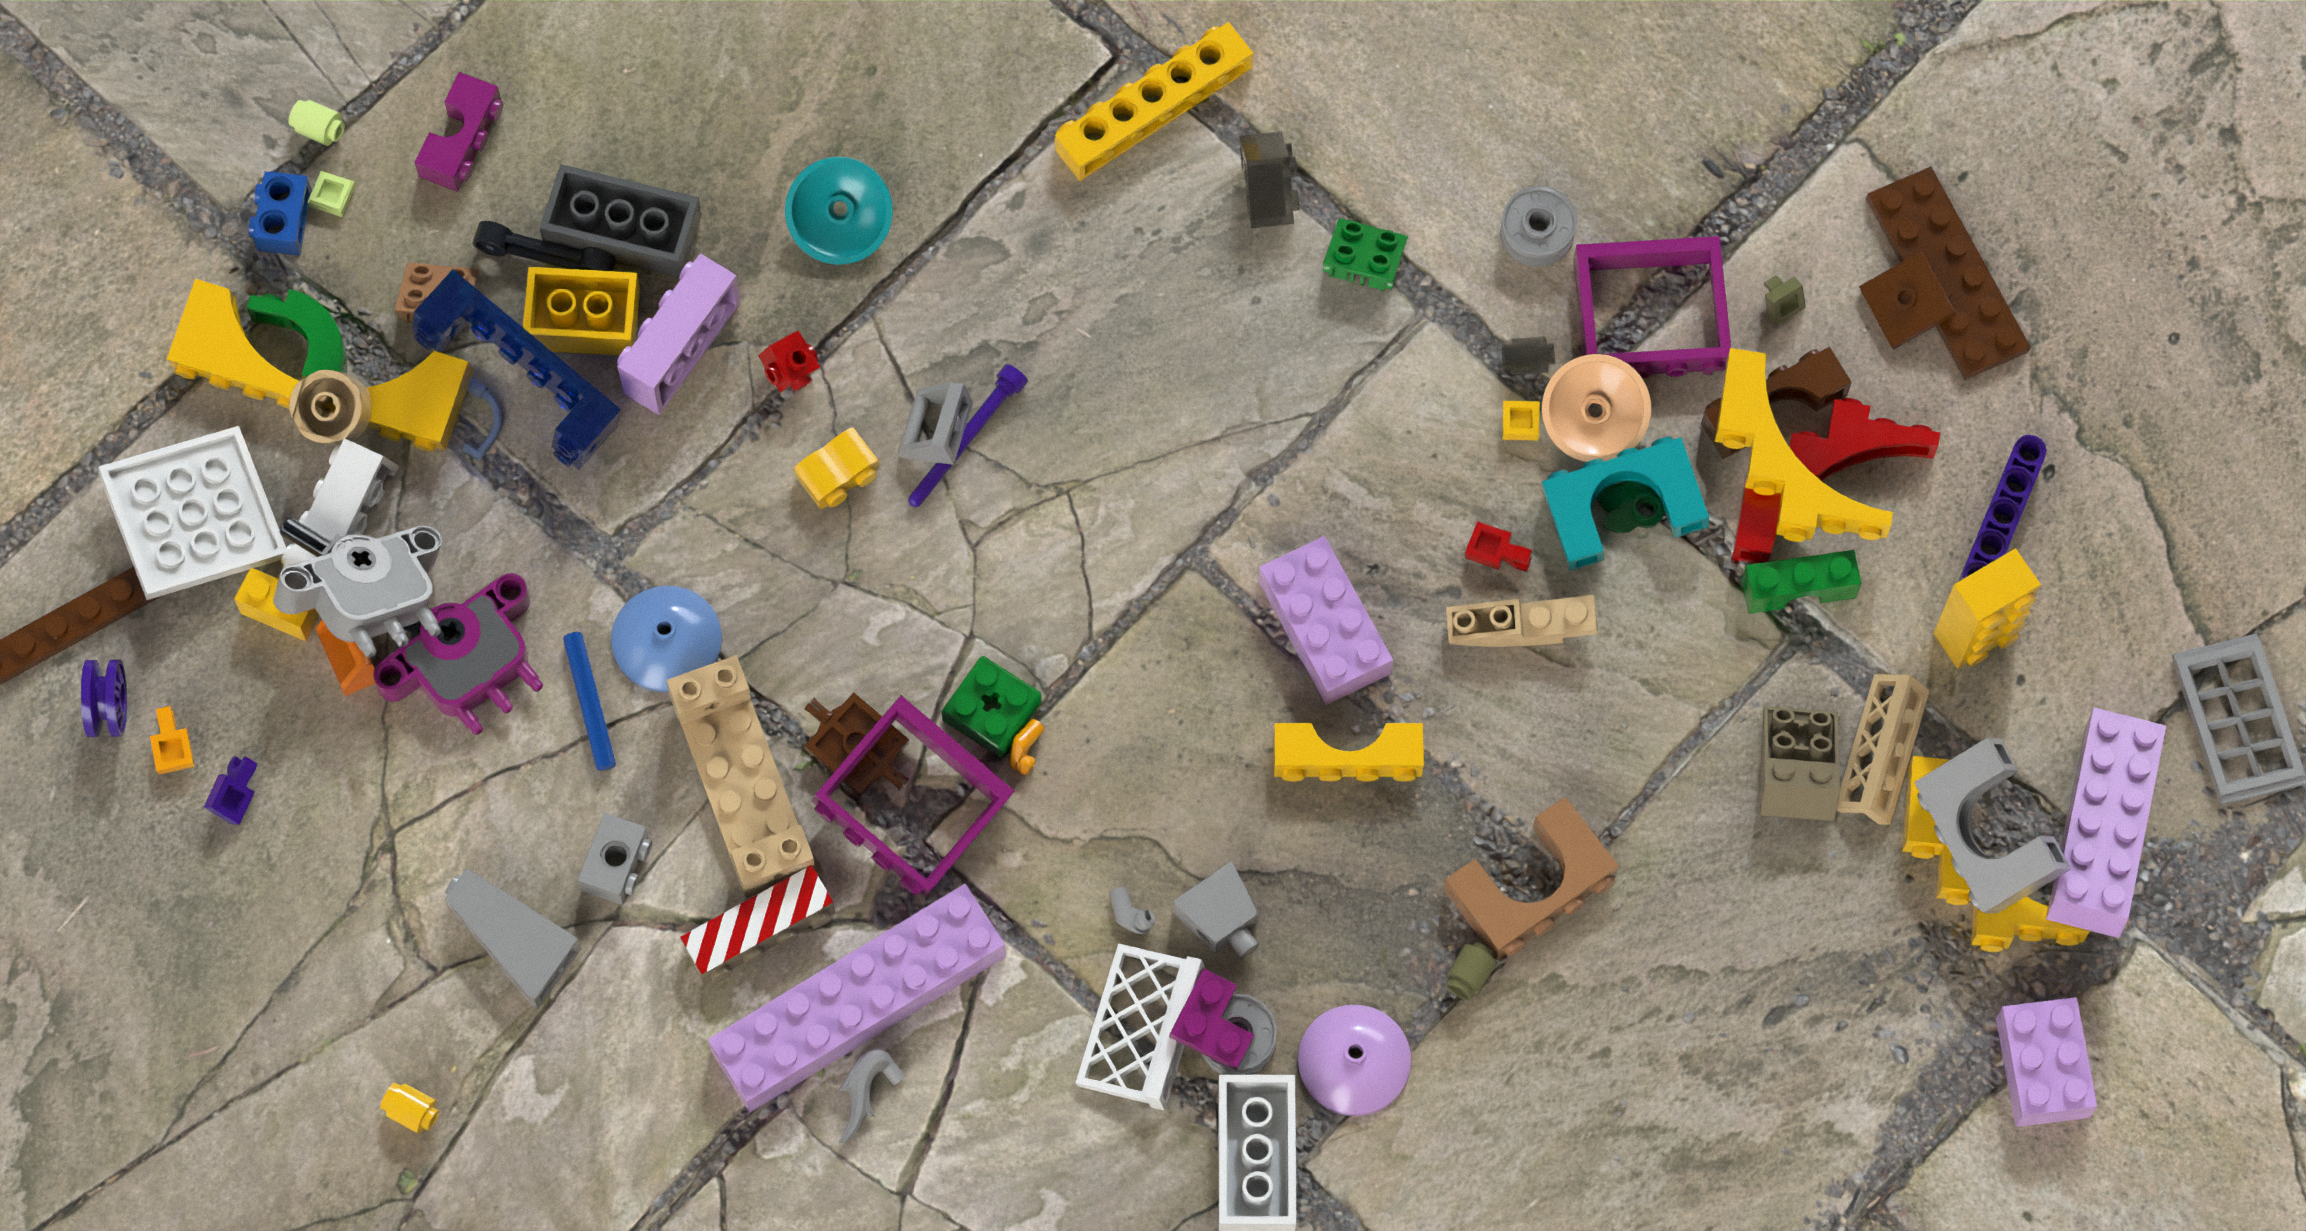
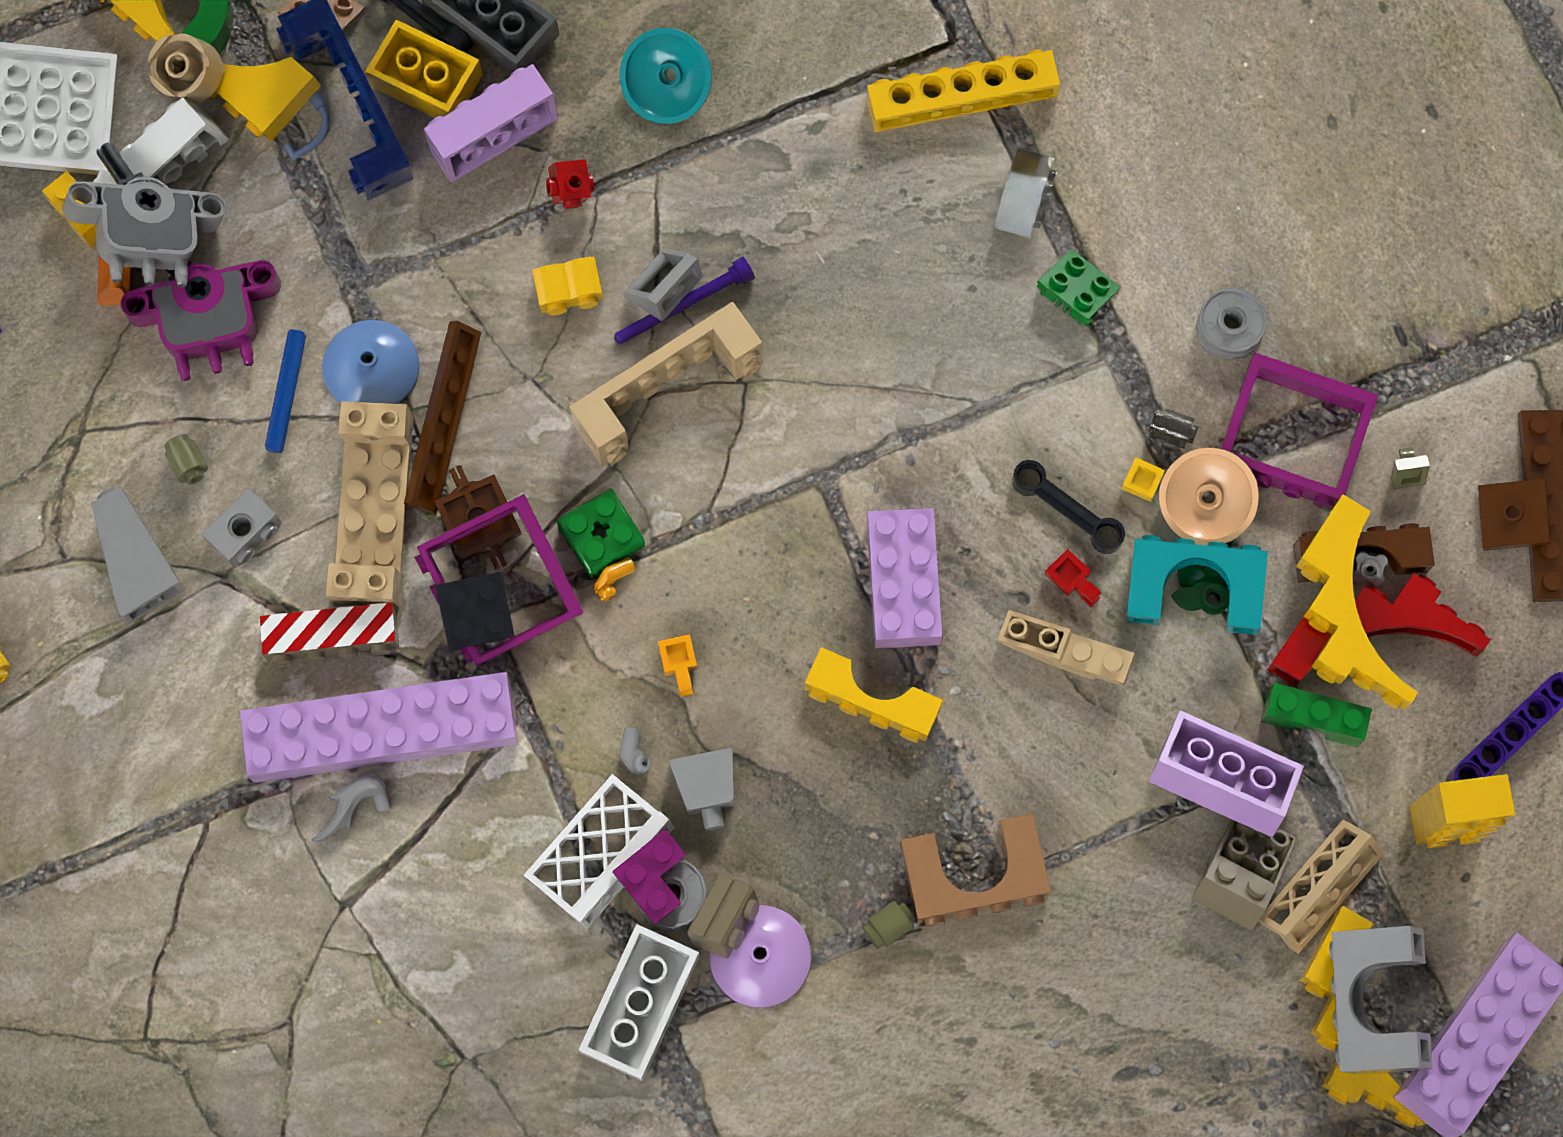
camera: 25 degrees right, 5 degrees up
none -> olive brick [164,434,208,485]
none -> reddish brown plate [404,321,482,514]
none -> black plate [435,572,515,651]
none -> tan plate [569,302,763,467]
none -> light orange plate [658,634,698,697]
none -> dark tan brick [687,875,759,959]
none -> black piece [1012,460,1125,554]
none -> lavender brick [1148,711,1304,838]
none -> light grey plate [1353,551,1388,585]

